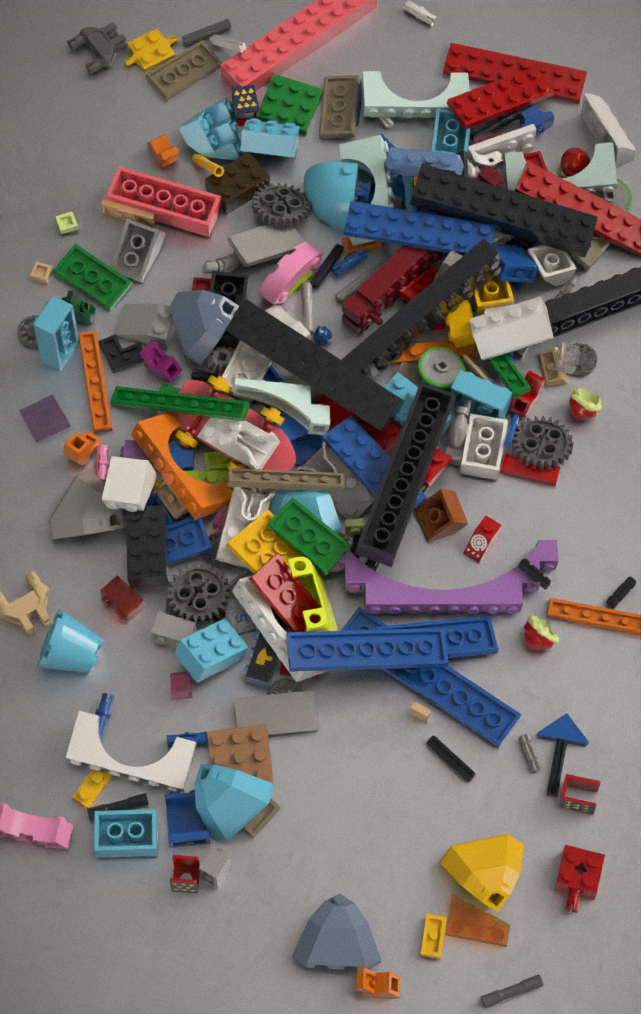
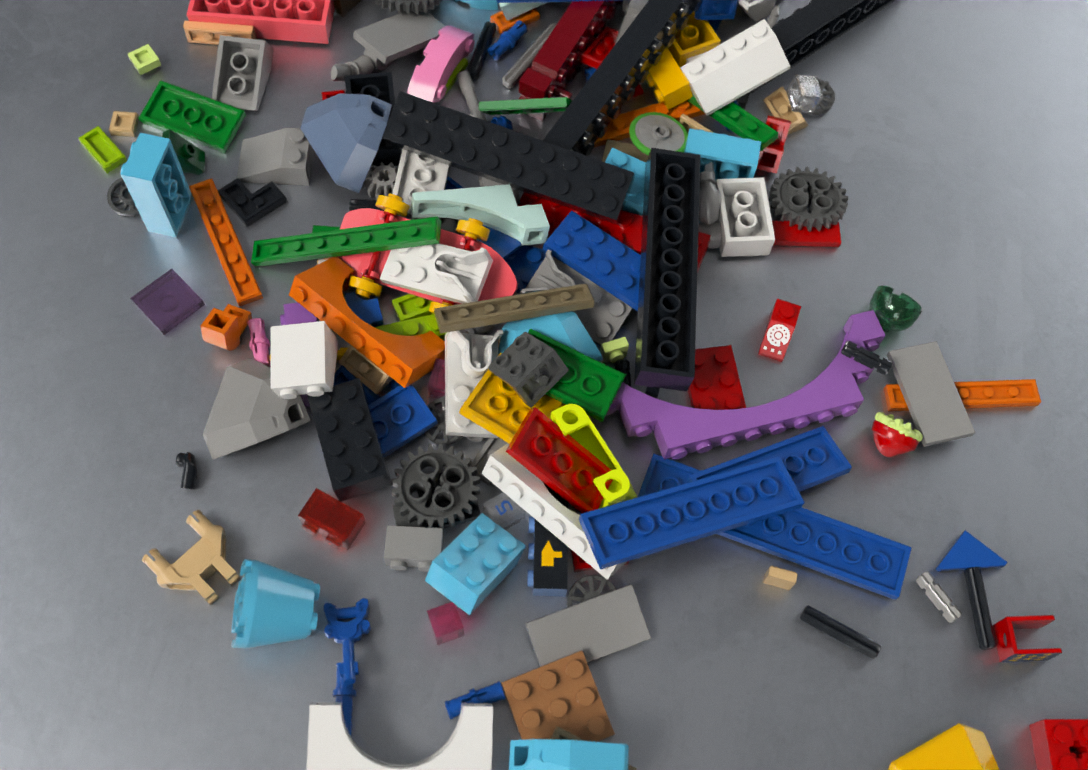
camera: 20 degrees left, 0 degrees up
magenta brick [139,340,182,383] -> none
dark orange slope [414,489,468,542] -> none
blue bar [504,412,520,448] -> none
hair [569,388,602,421] -> none
black axle [606,576,637,609] -> none
none -> lime tile [78,126,127,173]
none -> black arm [176,452,197,489]
none -> blue piece [323,598,371,685]
none -> green tile [478,97,573,115]
none -> dark grey bracket [488,332,569,408]
none -> red plate [688,345,746,410]
none -> clear green cylinder [869,285,922,333]
none -> light grey tile [887,341,975,447]

